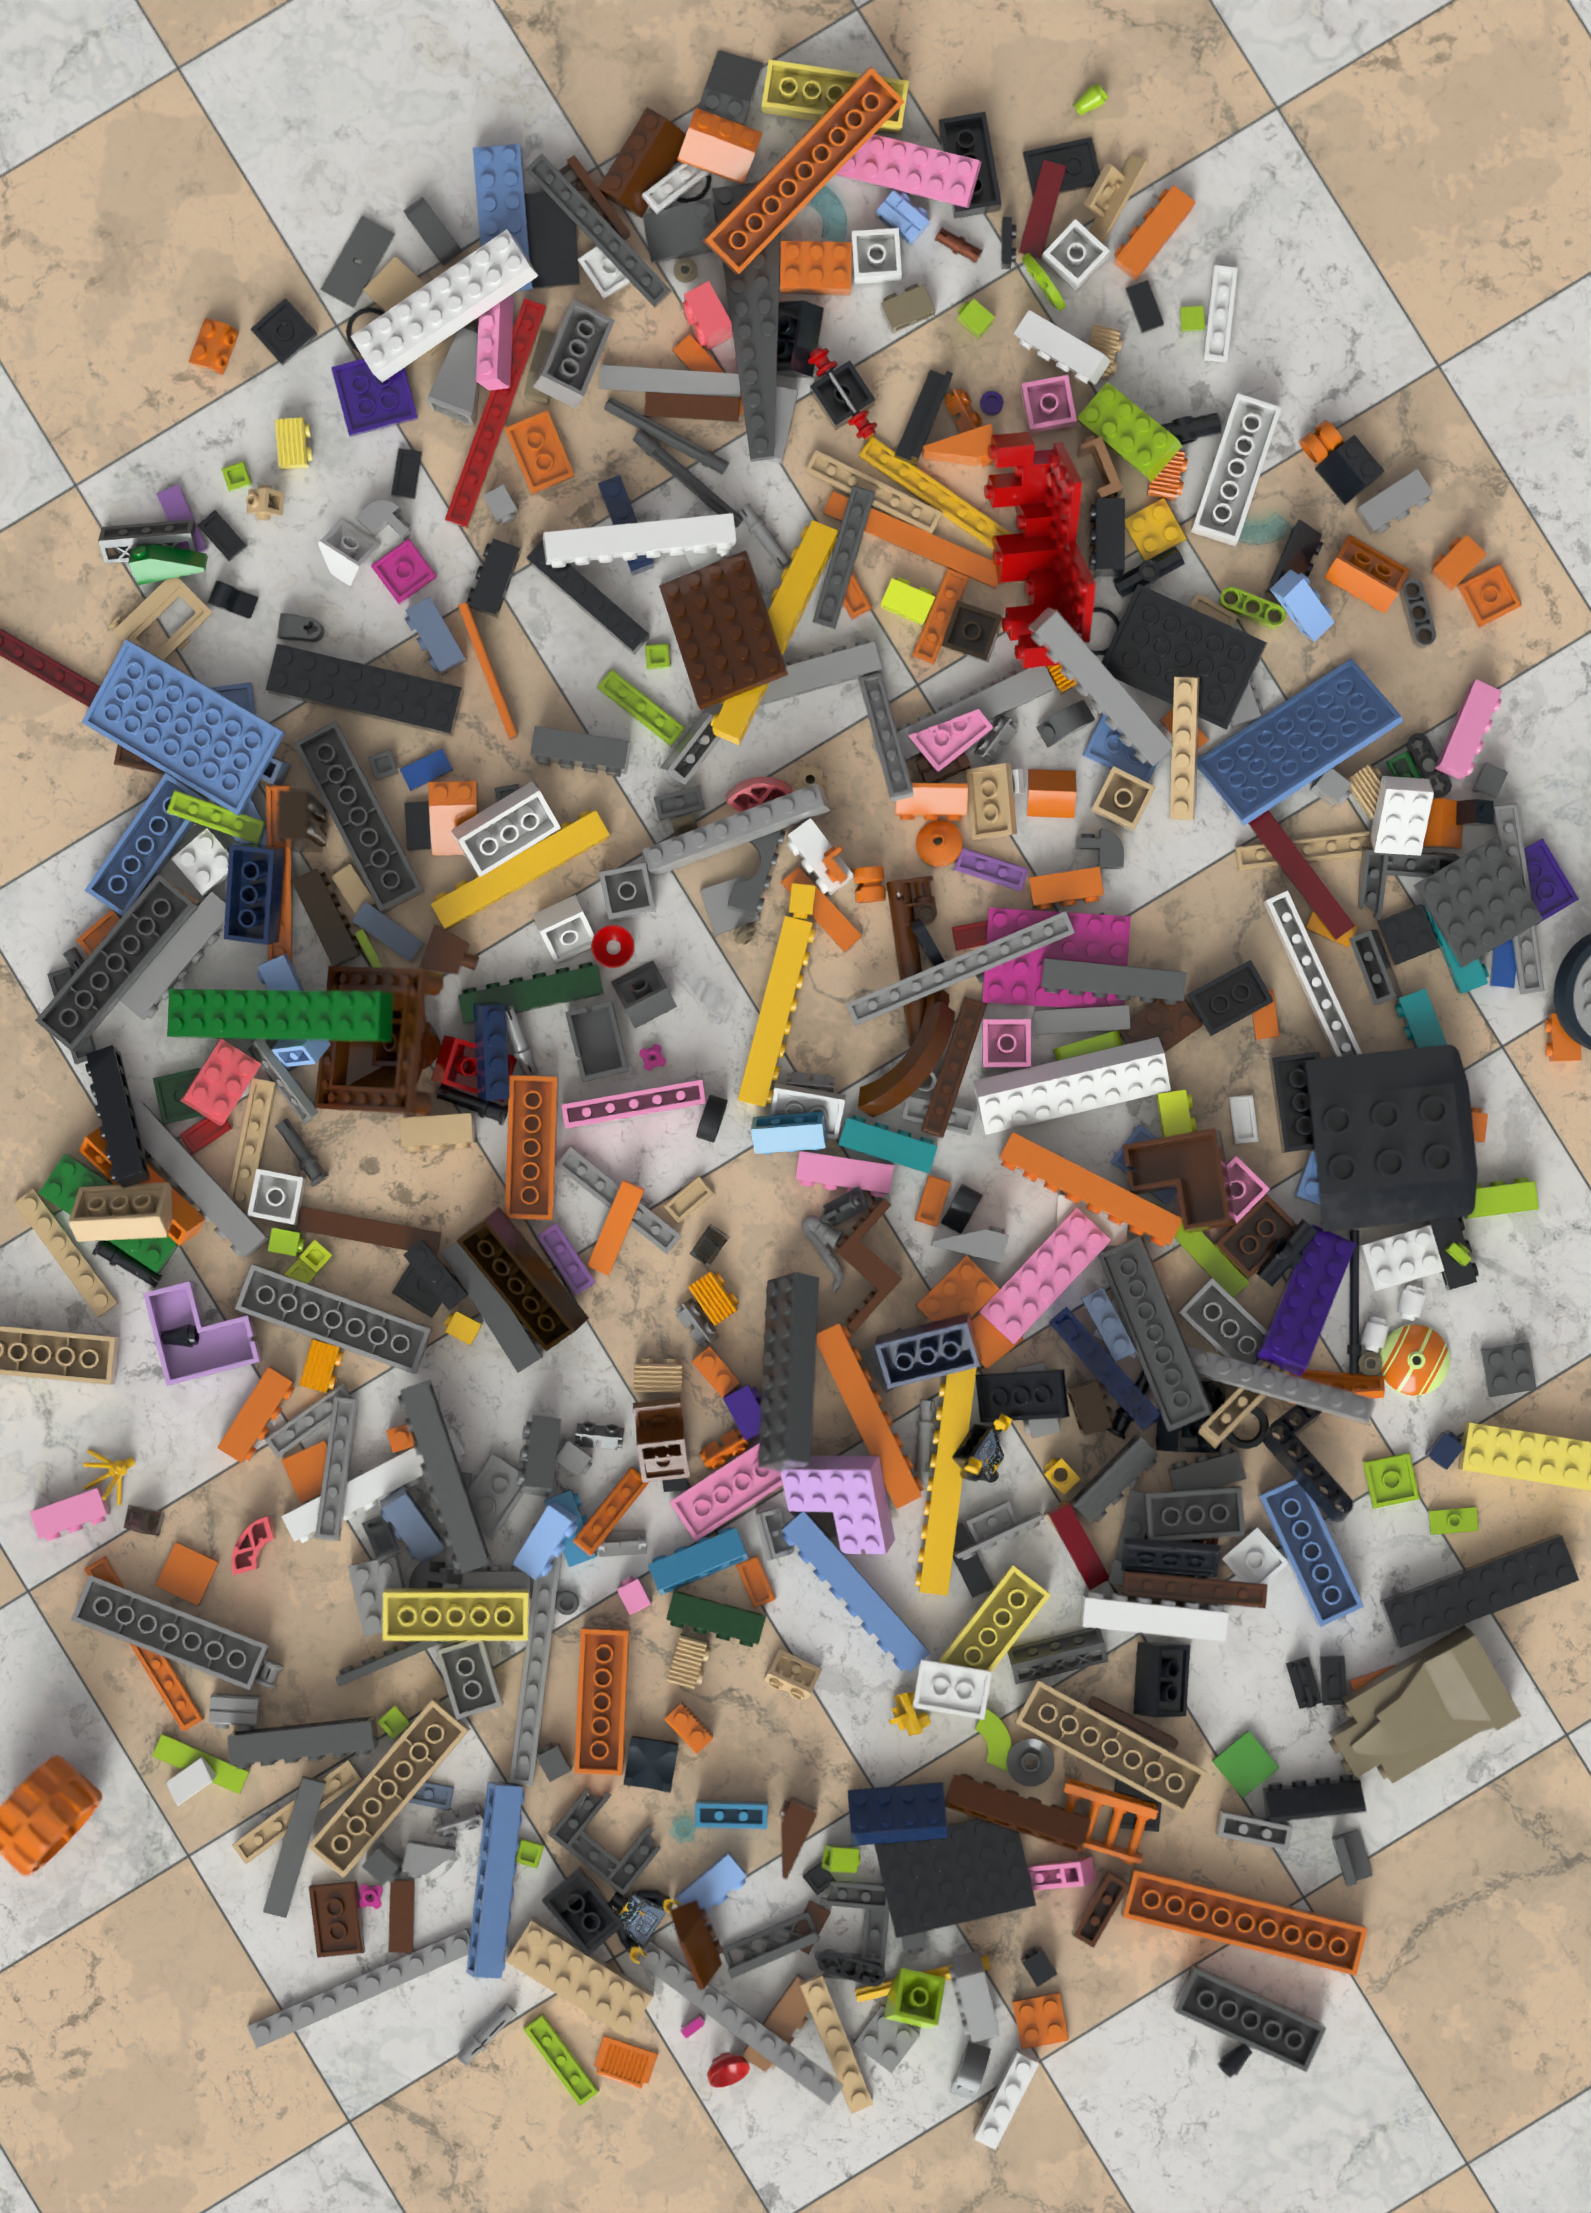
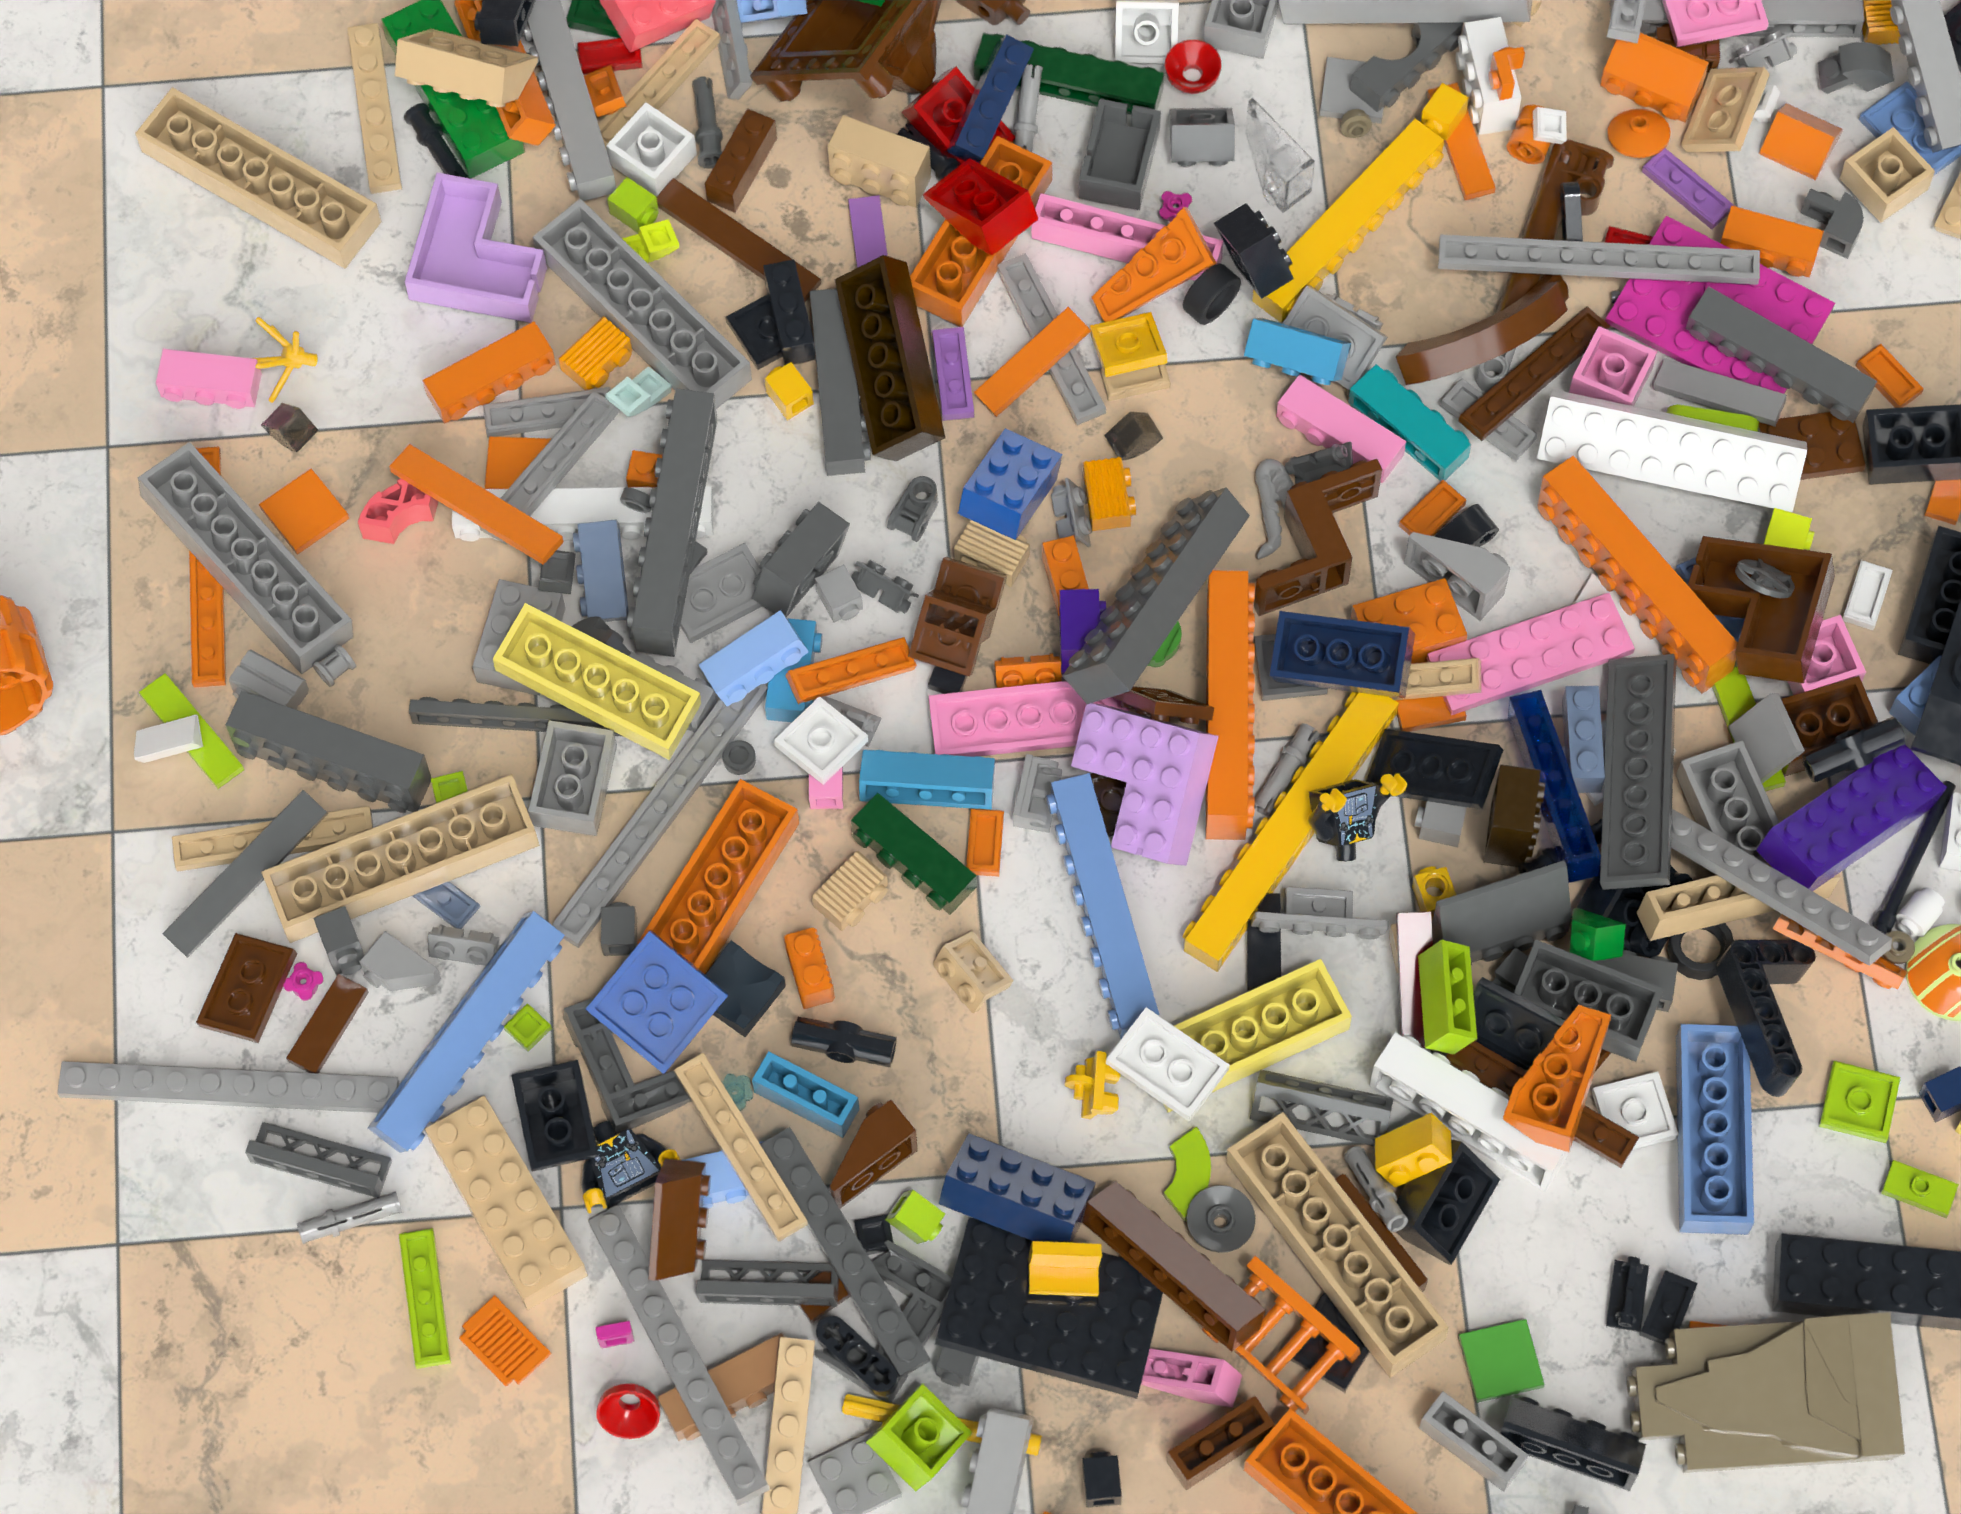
camera: 25 degrees right, 20 degrees down
black cone [162,1324,199,1348] -> none
none -> dark grey fence [245,1122,392,1198]
none -> orange tile [389,444,563,565]
none -> orange plate [584,65,626,118]
none -> plate [585,930,729,1074]
none -> light aqua slope [605,366,672,417]
none -> dark grey tile [620,487,652,513]
none -> tan plate [674,1053,808,1242]
none -> reddish brown brick [705,108,777,213]
none -> dark grey plate [760,1127,930,1378]
none -> white plate [774,696,868,785]
none -> black piece [791,1016,897,1067]
none -> medium lavender tile [848,195,888,268]
none -> dark grey piece [887,476,938,542]
none -> red slope [923,158,1039,256]
none -> brick [958,428,1063,540]
none -> yellow panel [1028,1241,1102,1296]
none -> yellow plate [1090,312,1168,377]
none -> orange wing [1092,207,1217,322]
none -> reddish brown plate [1111,686,1214,725]
none -> black brick [1214,203,1294,299]
none -> light grey pin [1344,1146,1408,1232]
none -> yellow brick [1375,1112,1452,1188]
none -> tan tile [1390,658,1482,700]
none -> lime brick [1418,940,1477,1055]
none -> orange wedge [1503,1005,1611,1152]
none -> white tile [1533,107,1567,144]
none -> green slope [1570,908,1626,961]
none -> light grey tile [1728,693,1805,783]
none -> dark grey wheel [1735,559,1795,598]
none -> orange tile [1855,344,1924,408]

